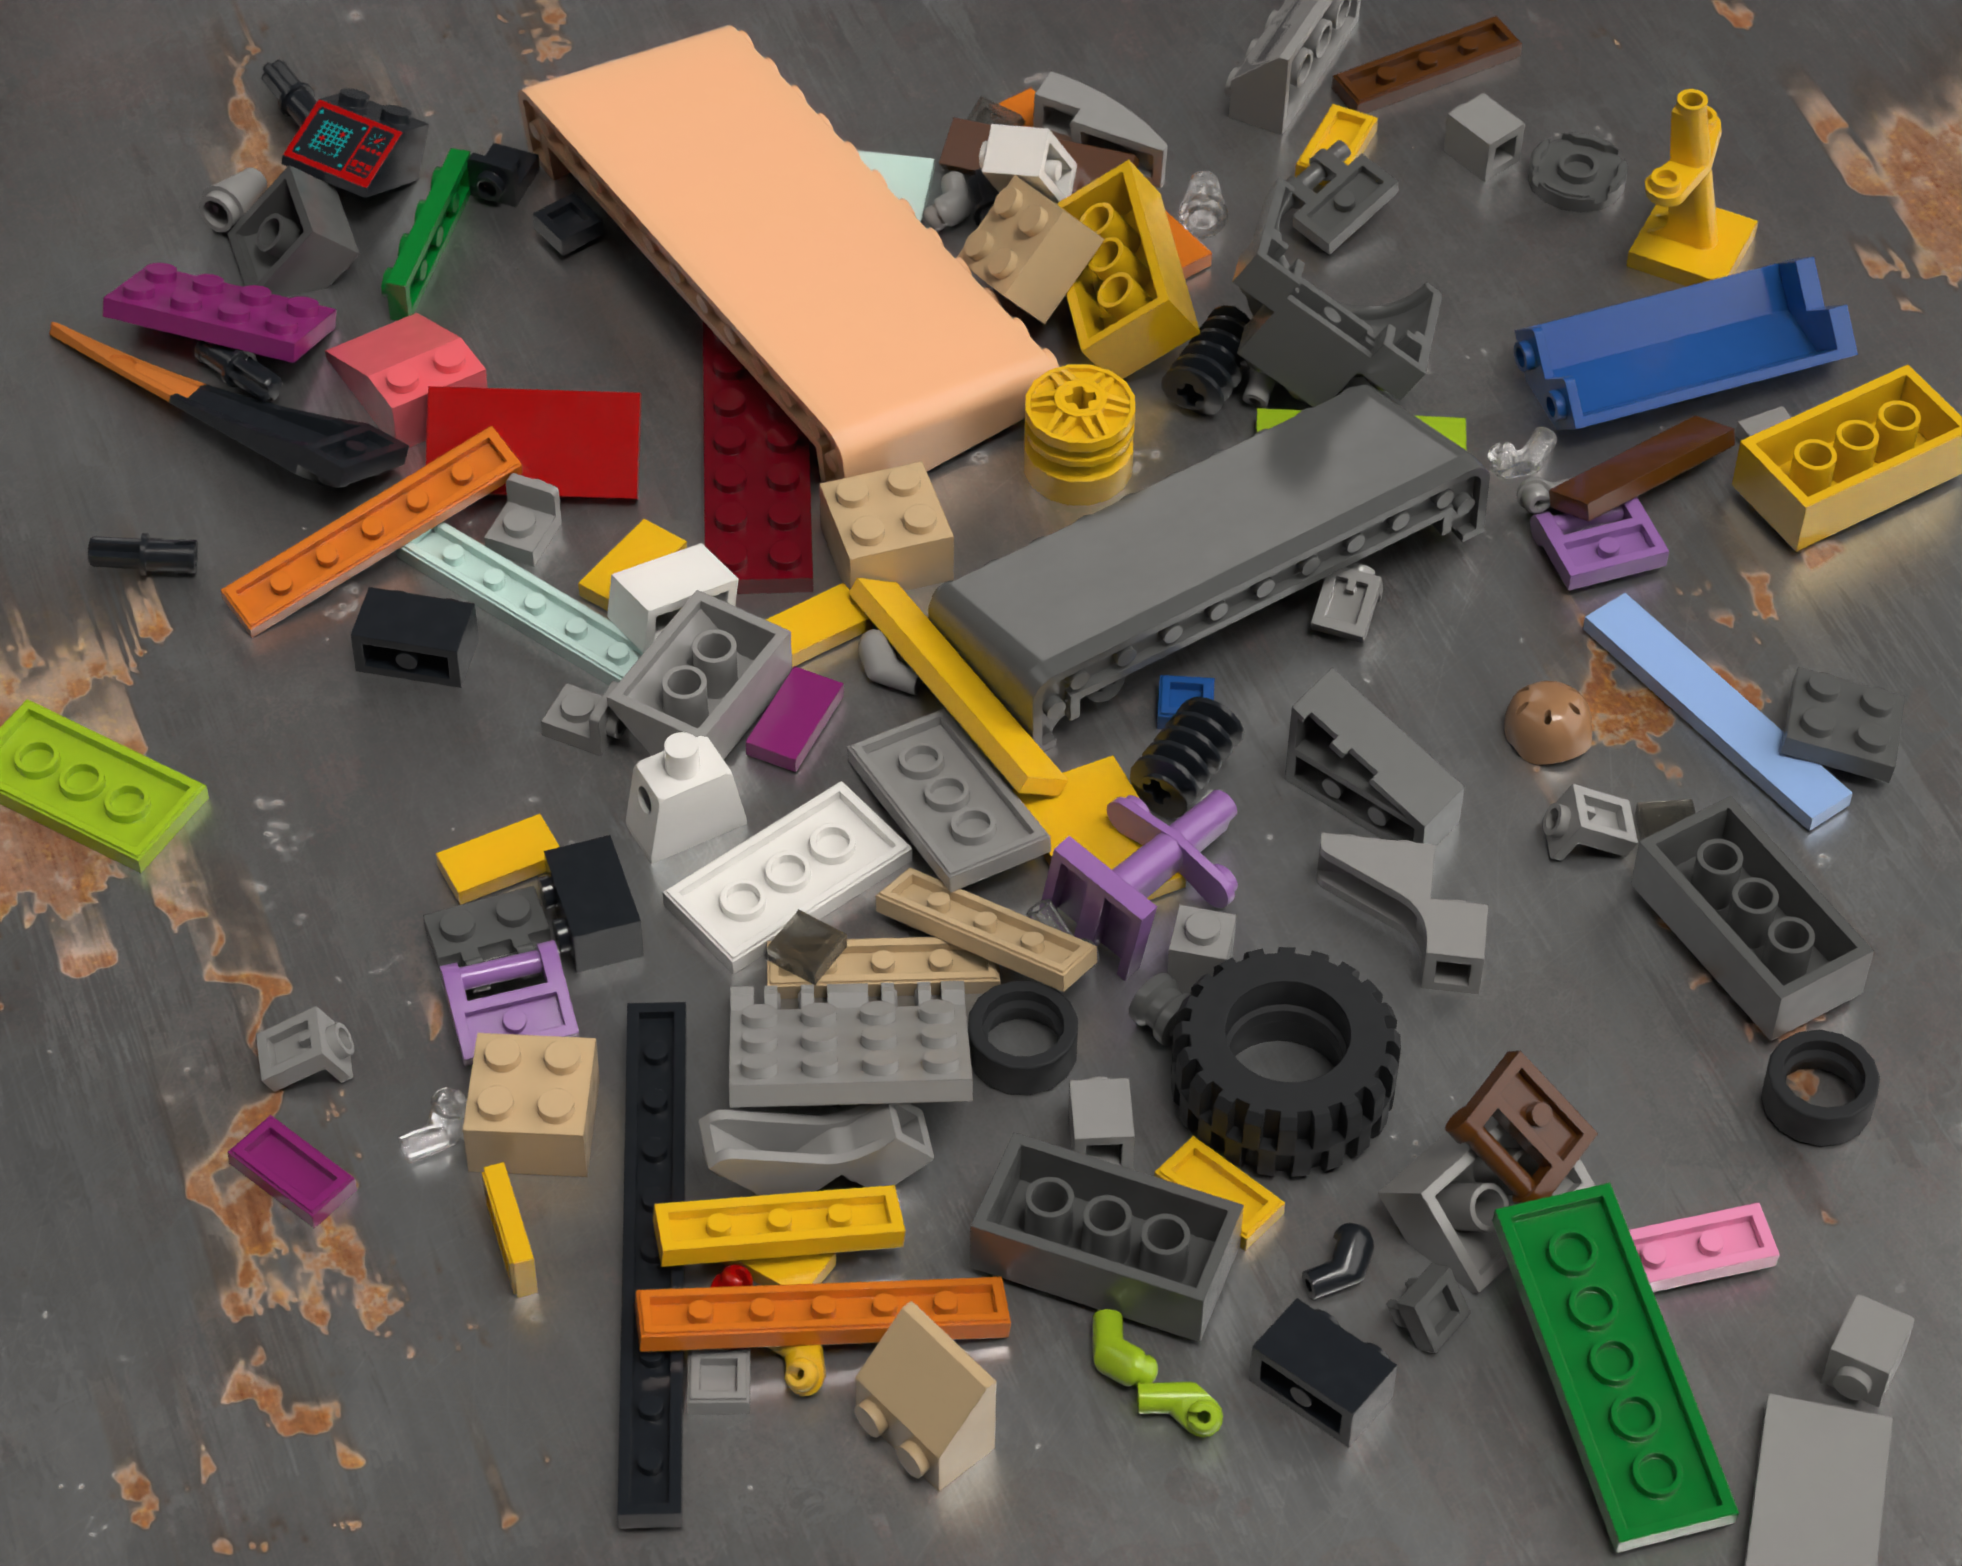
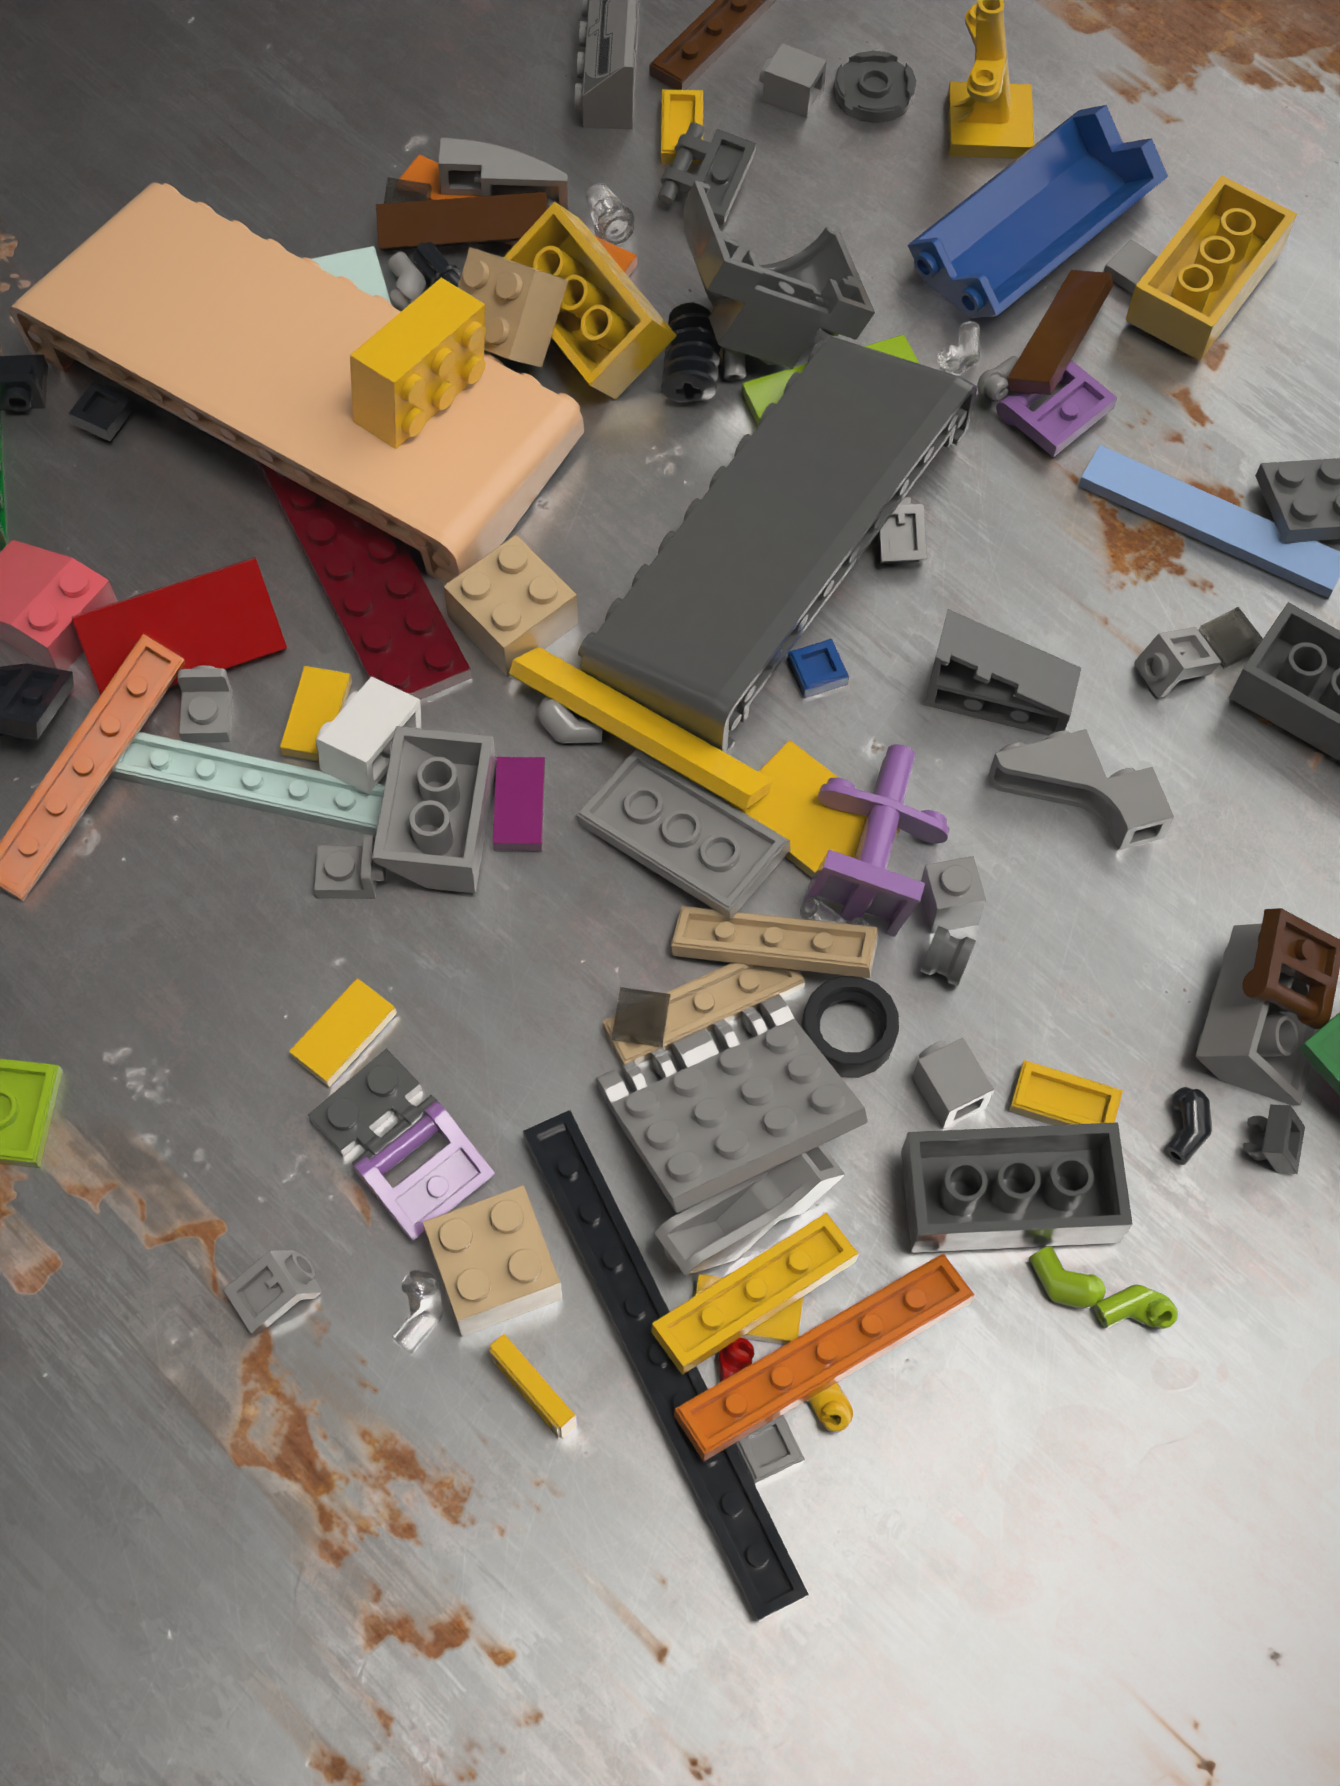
camera: 25 degrees left, 15 degrees up
magenta tile [227,1115,357,1228] -> none
black brick [350,587,479,688] -> none
black brick [537,835,644,973] -> none
white torso [626,732,747,864] -> none
white tile [663,781,913,975] -> none
yellow tile [766,582,873,668] -> none
tan slope [854,1301,997,1492] -> none
white brick [979,124,1077,204] -> none
yellow wheel [1024,364,1135,506] -> none
black piece [1130,697,1244,819] -> none
black tyre [1171,947,1401,1177] -> none
black brick [1249,1298,1398,1448] -> none
medium nougat helmet [1504,680,1592,765] -> none
none -> yellow brick [350,277,486,449]

